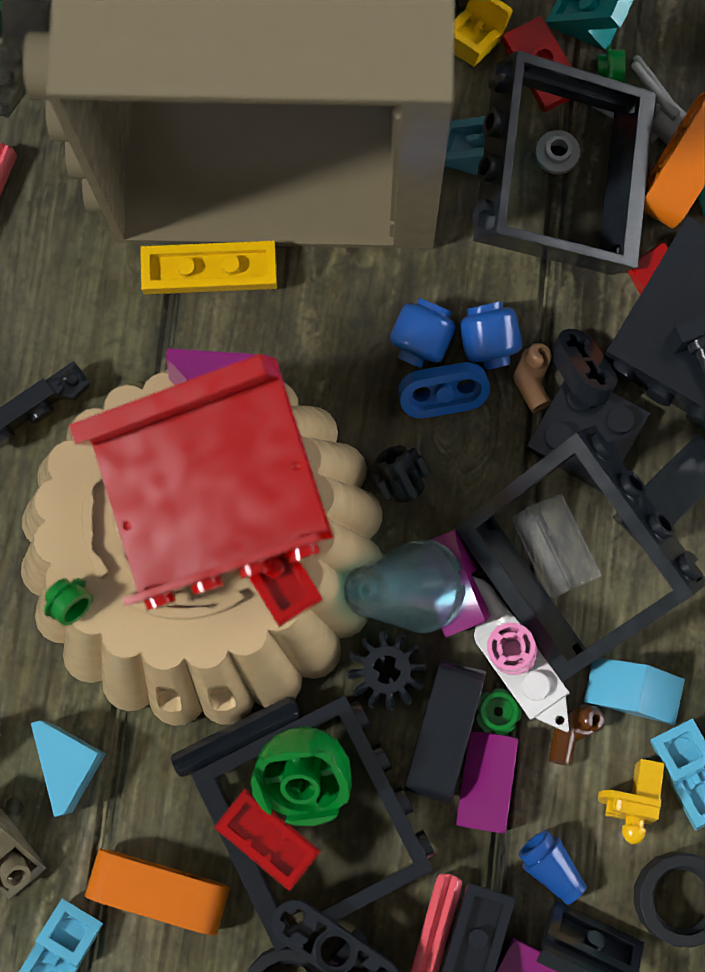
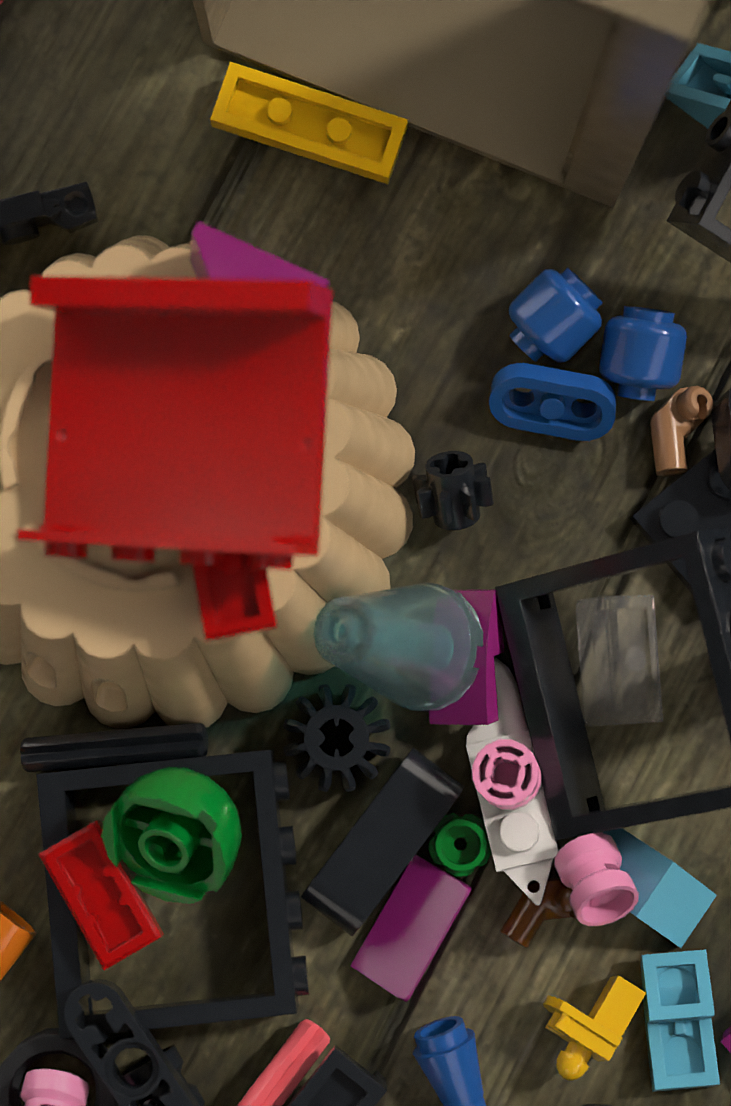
camera: 20 degrees right, 5 degrees up
none -> bright pink wheel [554,833,639,926]

